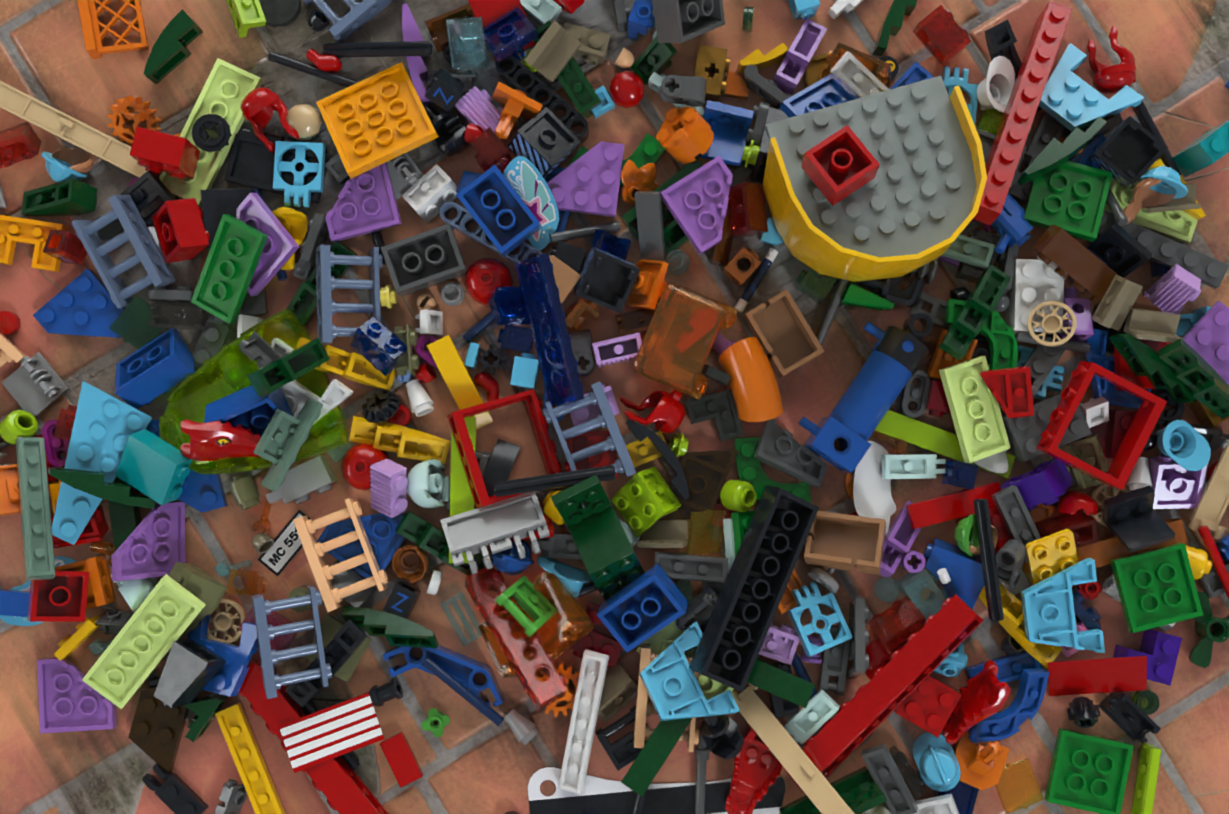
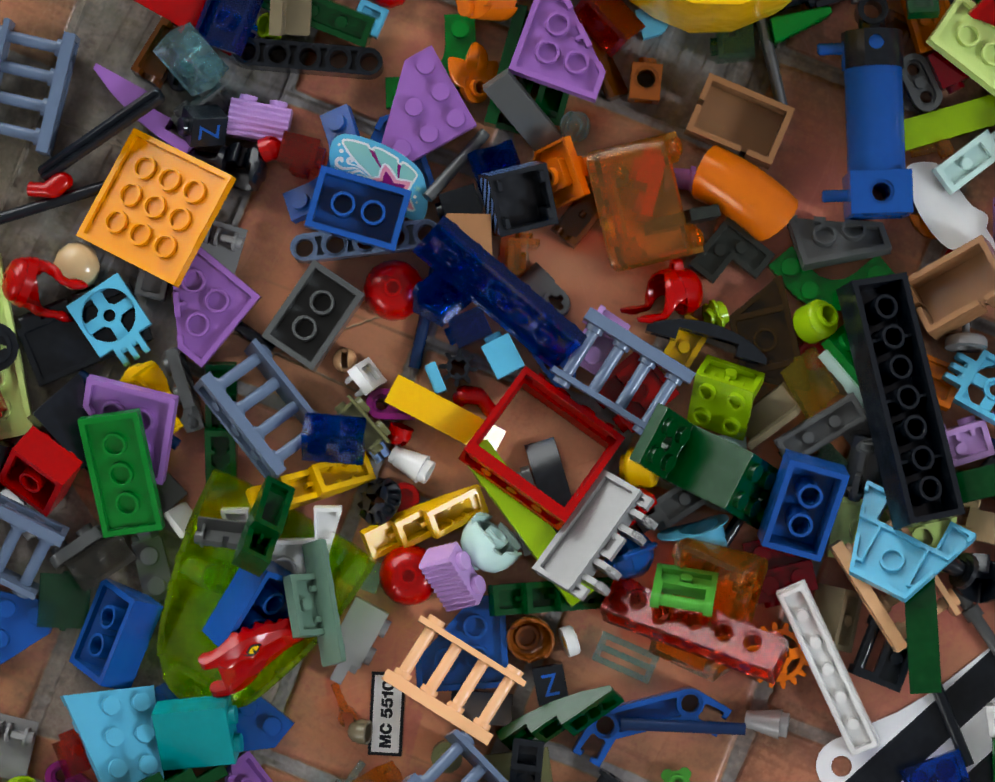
camera: 35 degrees left, 0 degrees up
olive brick [228,473,261,511] -> none
black hinge [308,10,329,32] -> none
light yellow plate [380,285,397,309] -> none
white bracket [401,164,457,223] -> none
light grey plate [440,282,465,306] -> none
orange piece [492,82,543,139] -> none
black axle [493,465,616,497] -> none
black container [507,107,581,178] -> none
lavender brick [592,333,644,368] -> none
dark blue bar [734,248,778,313] -> none

